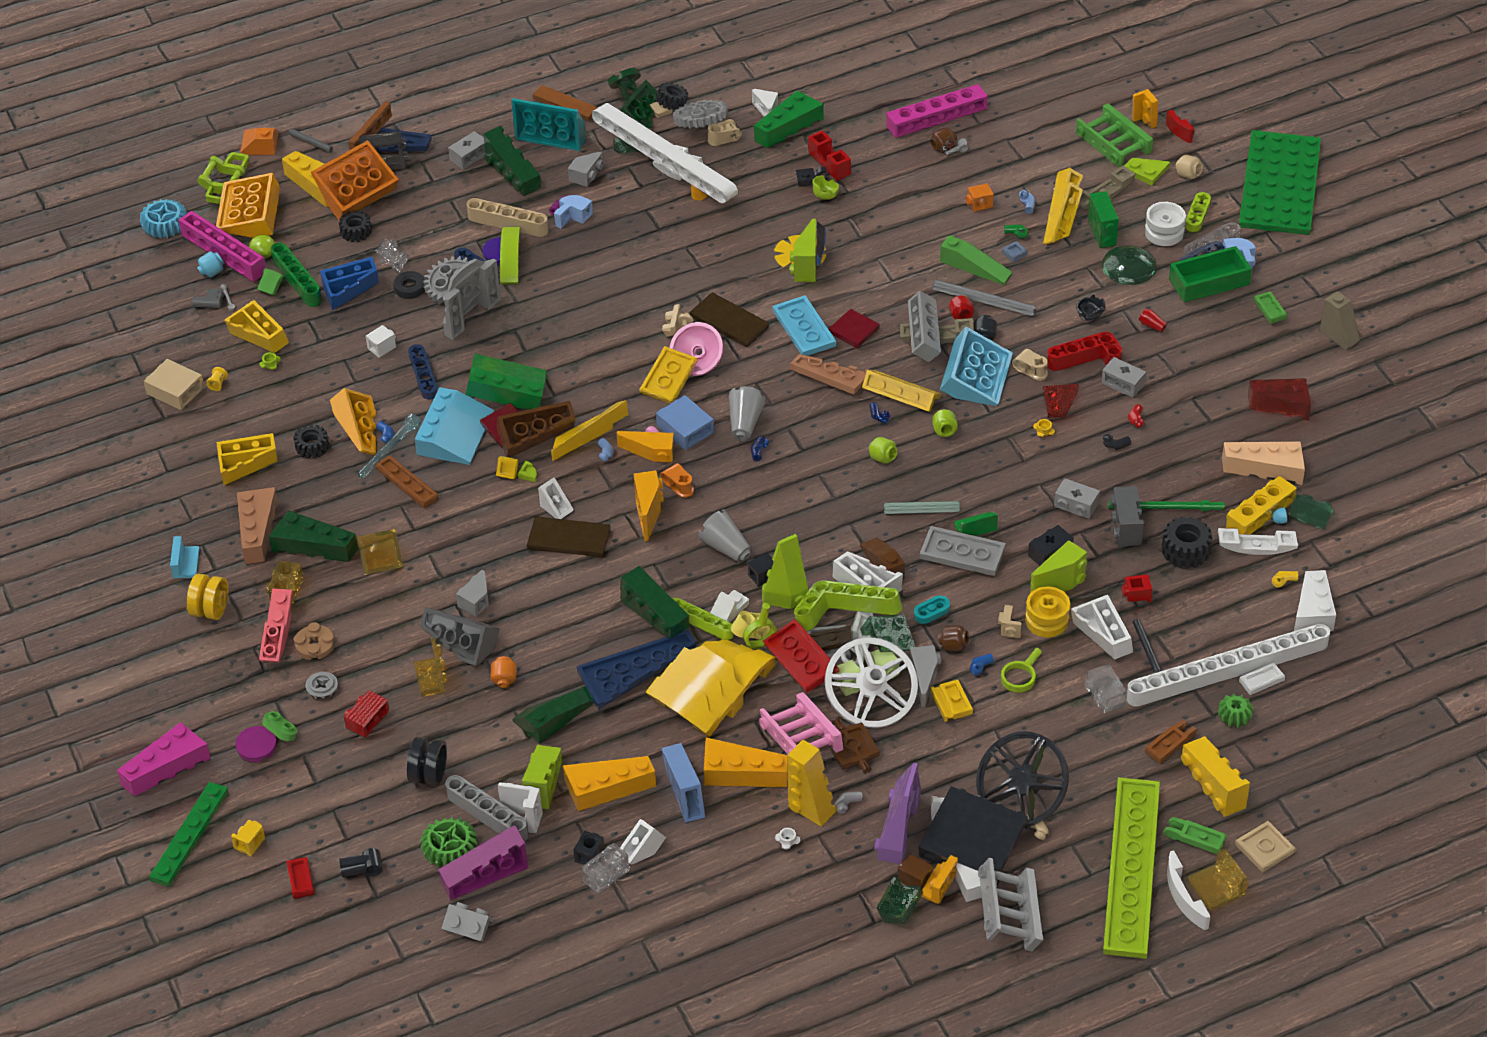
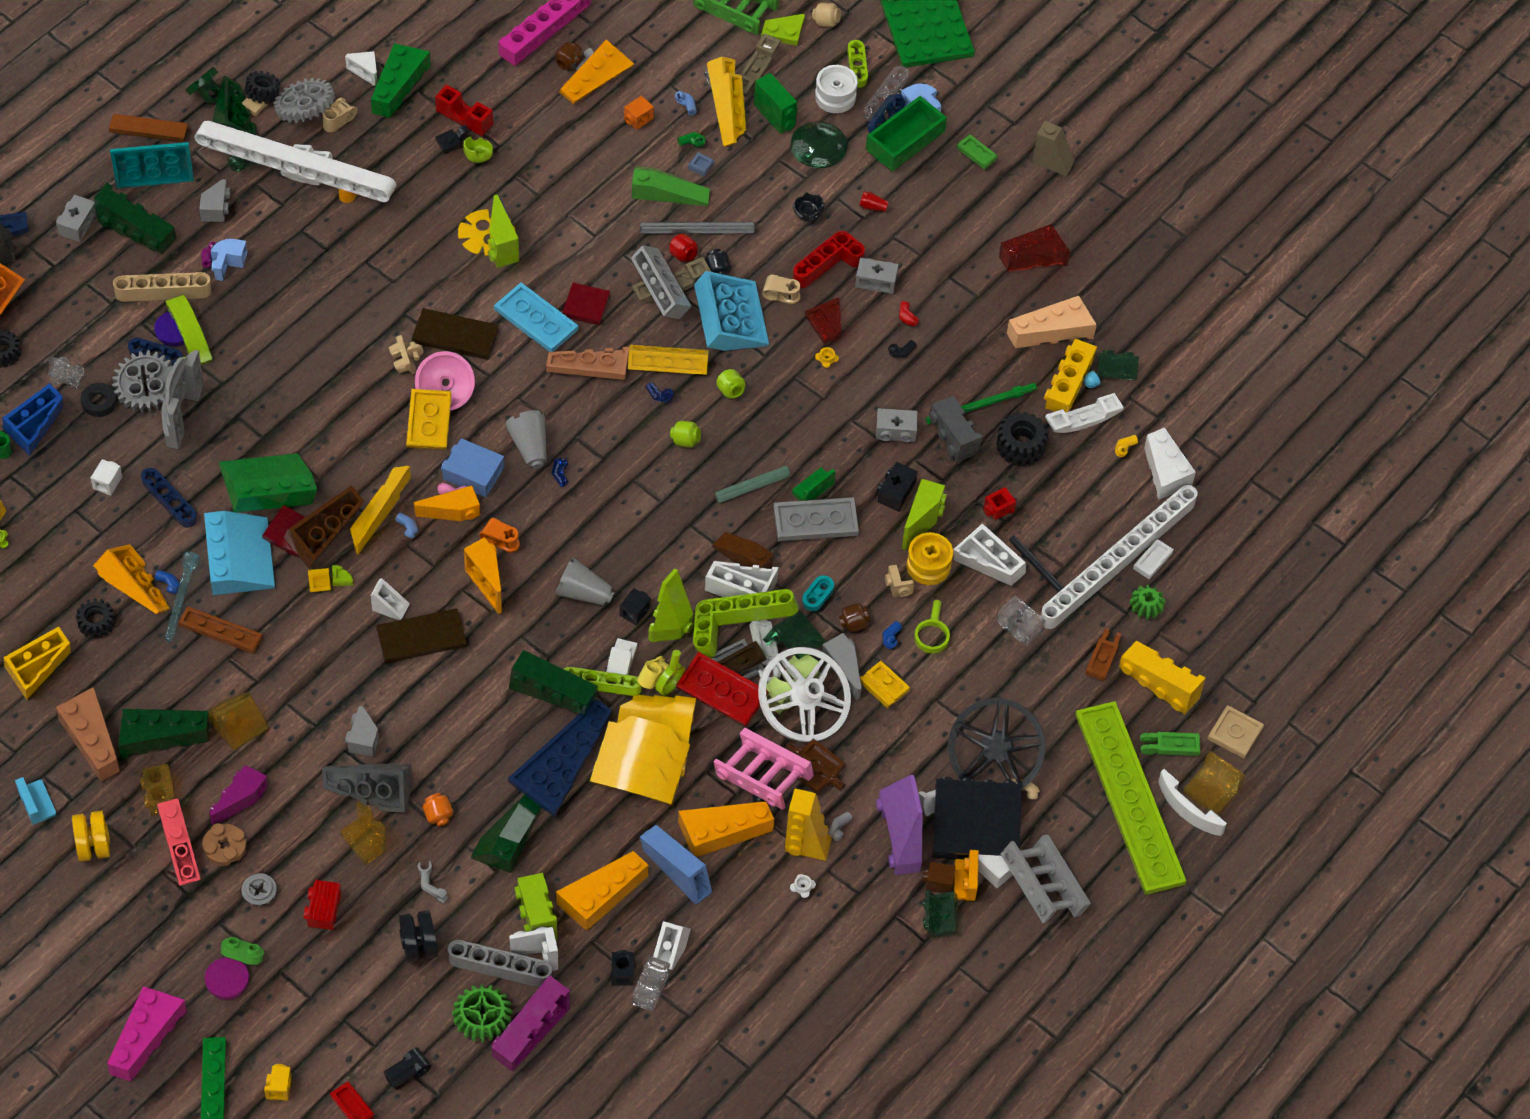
camera: 30 degrees left, 10 degrees up
light grey bracket [441,902,494,942] -> none
none -> magenta slope [209,765,268,825]
none -> light grey arm [418,861,448,904]
none -> light orange wing [559,40,634,104]

